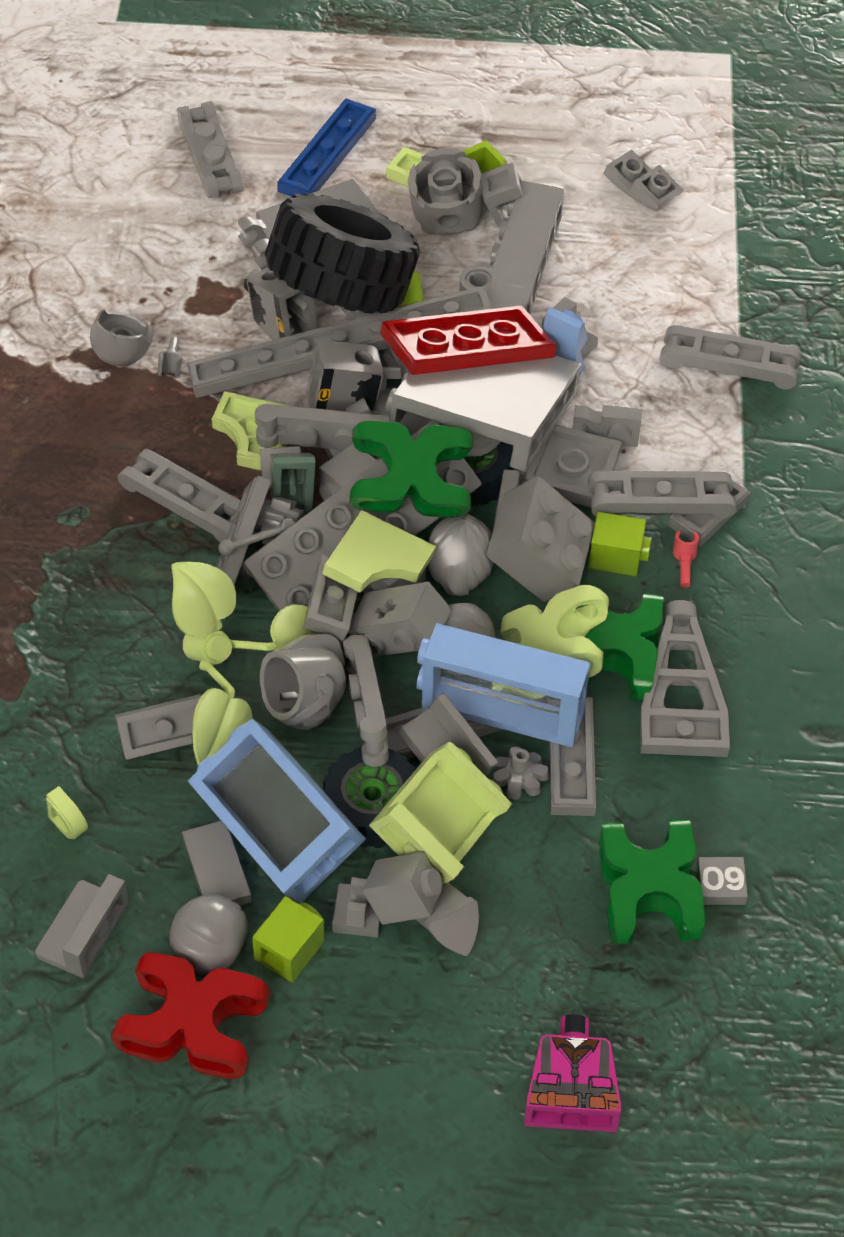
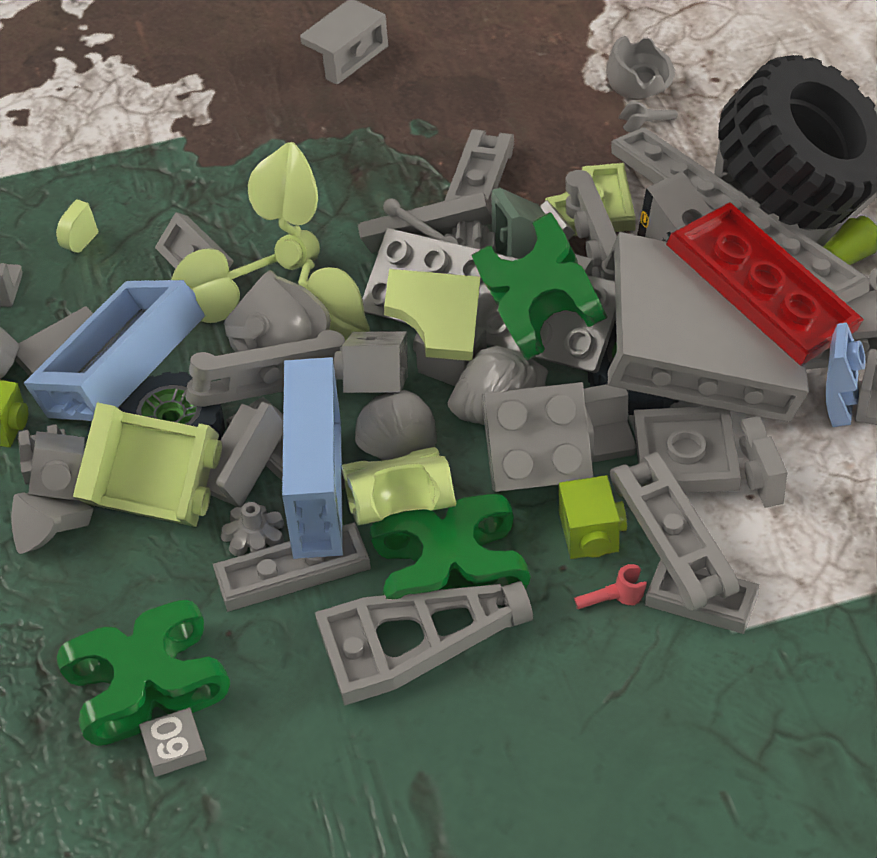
camera: 75 degrees right, 5 degrees down
light grey panel [303,555,357,645] -> none

